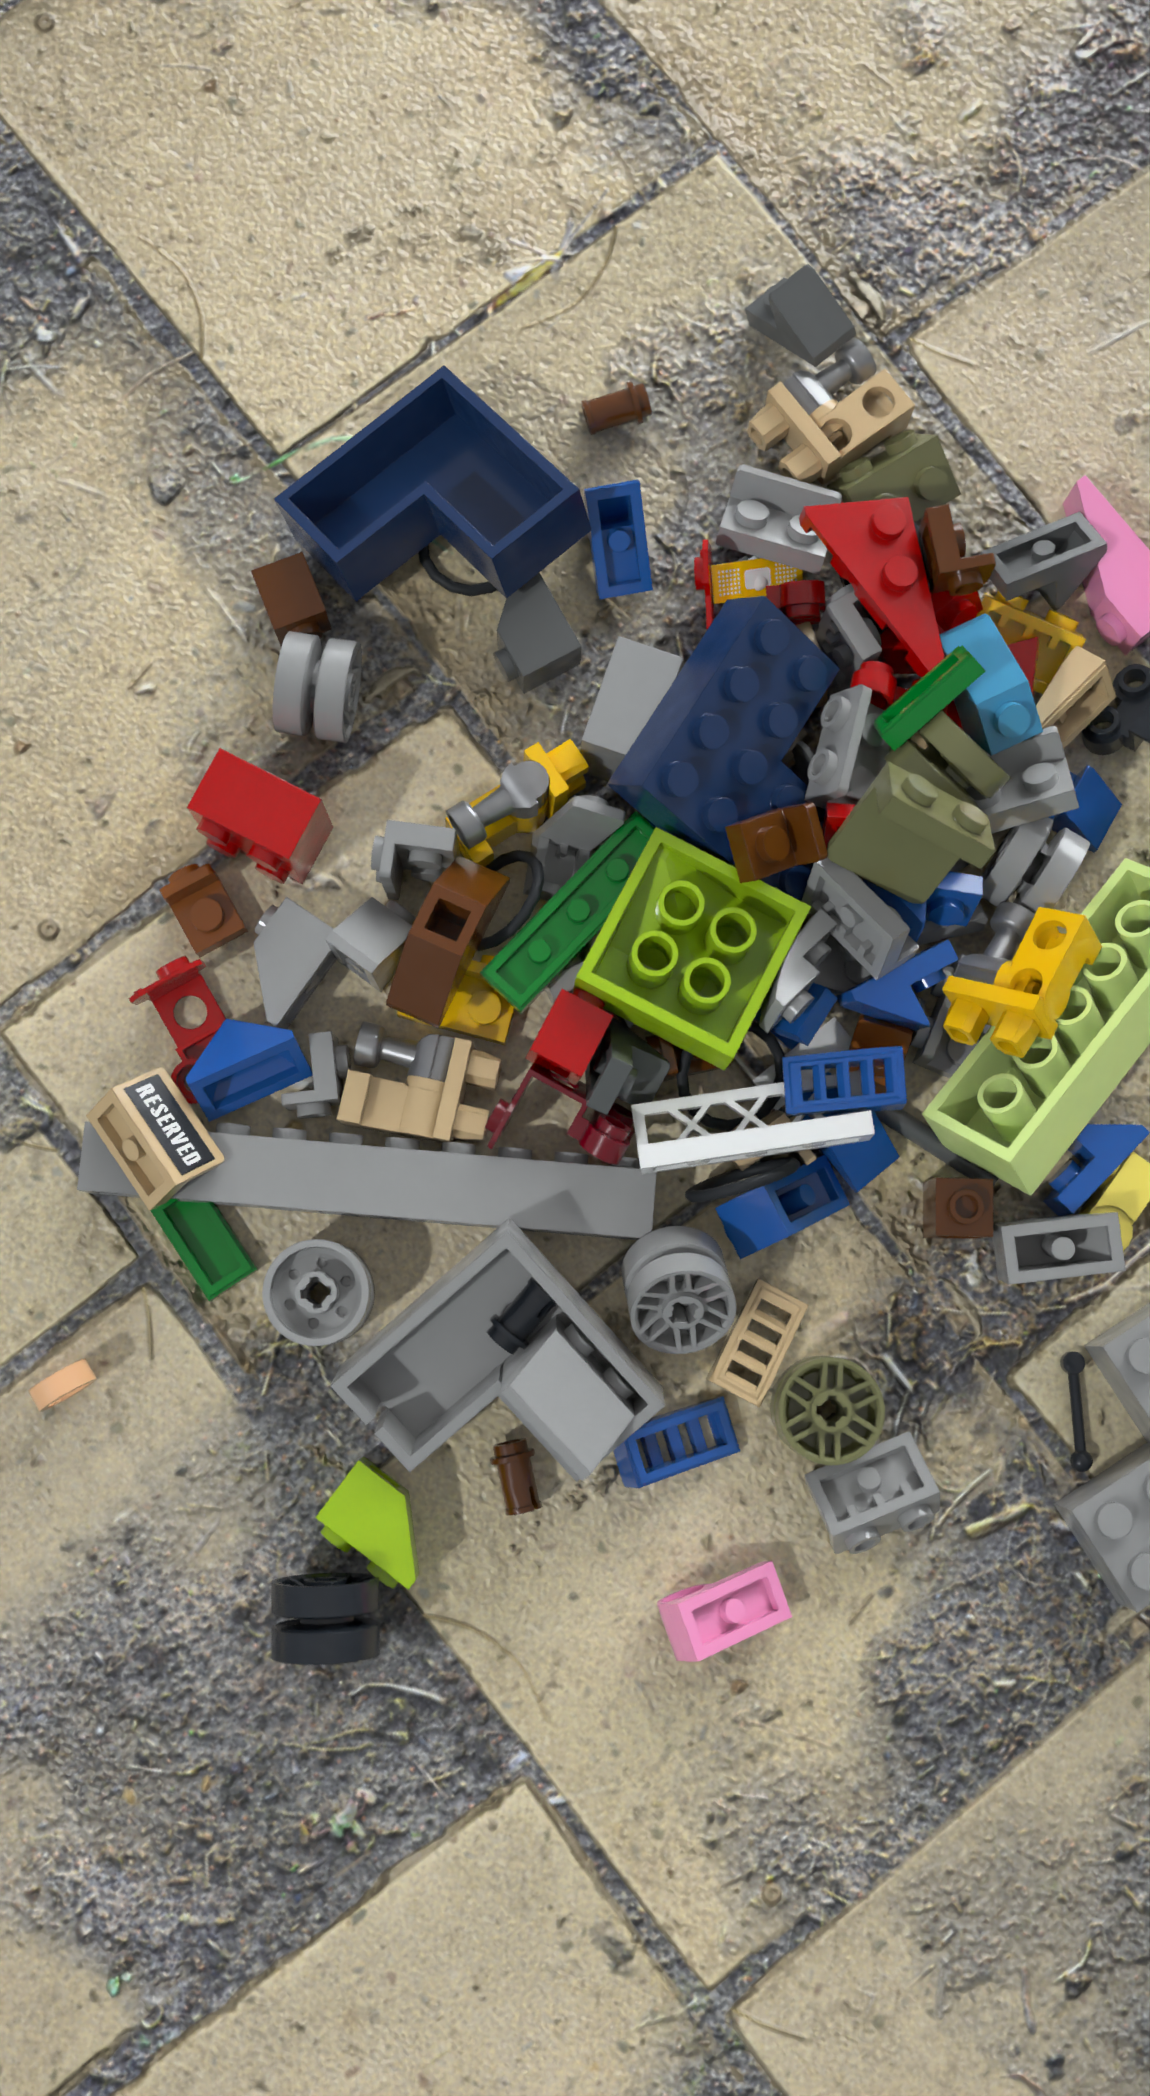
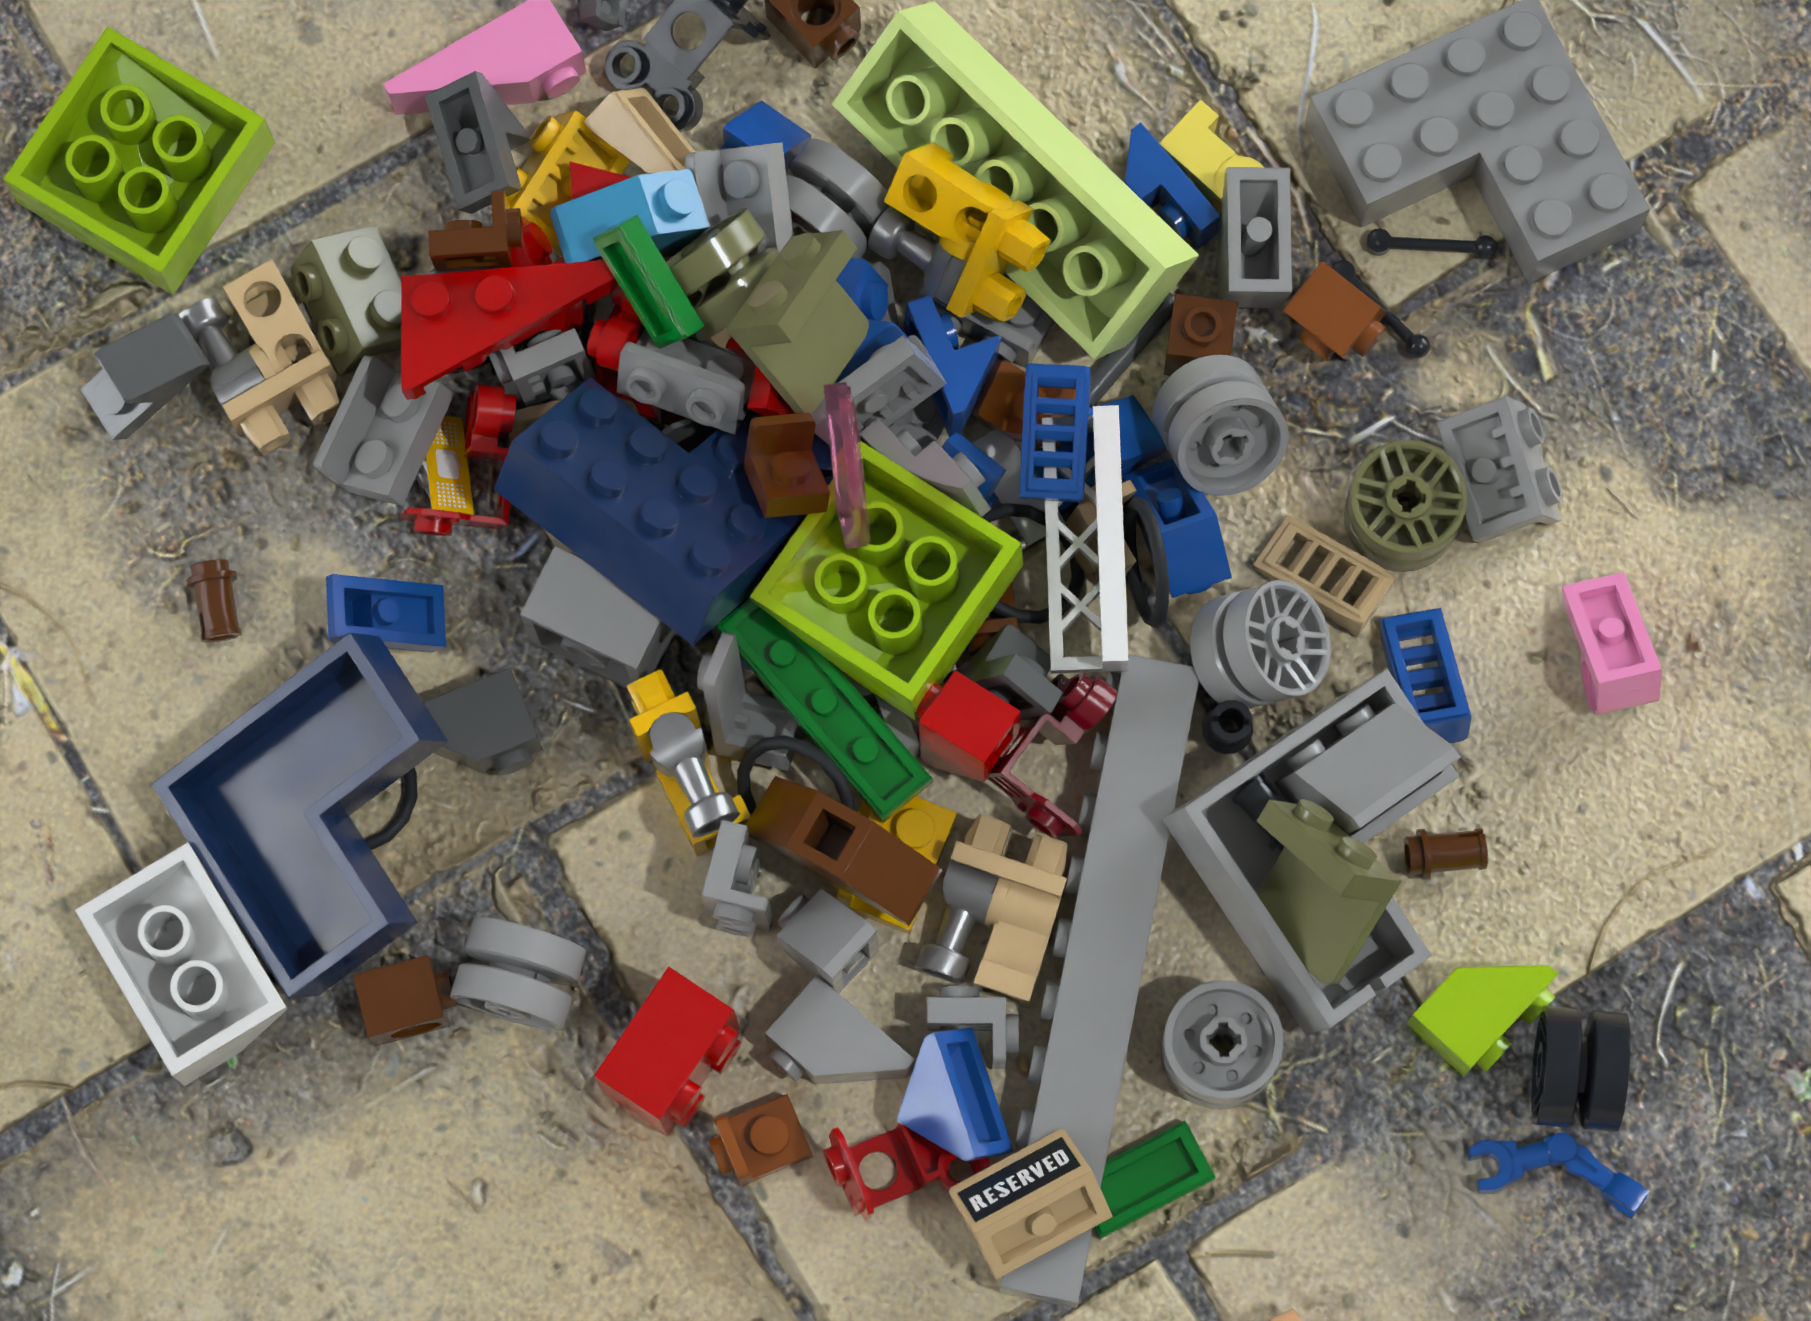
camera: 75 degrees left, 5 degrees down
none -> lime slope [3,26,275,295]
none -> white slope [75,842,288,1086]
none -> clear pink tile [824,382,871,549]
none -> light grey wheel [1153,355,1289,496]
none -> black pin [1202,700,1253,755]
none -> olive bracket [1256,799,1402,985]
none -> dark orange brick [1283,261,1387,361]
none -> black hinge [1331,260,1430,358]
none -> blue piece [1467,1133,1650,1219]

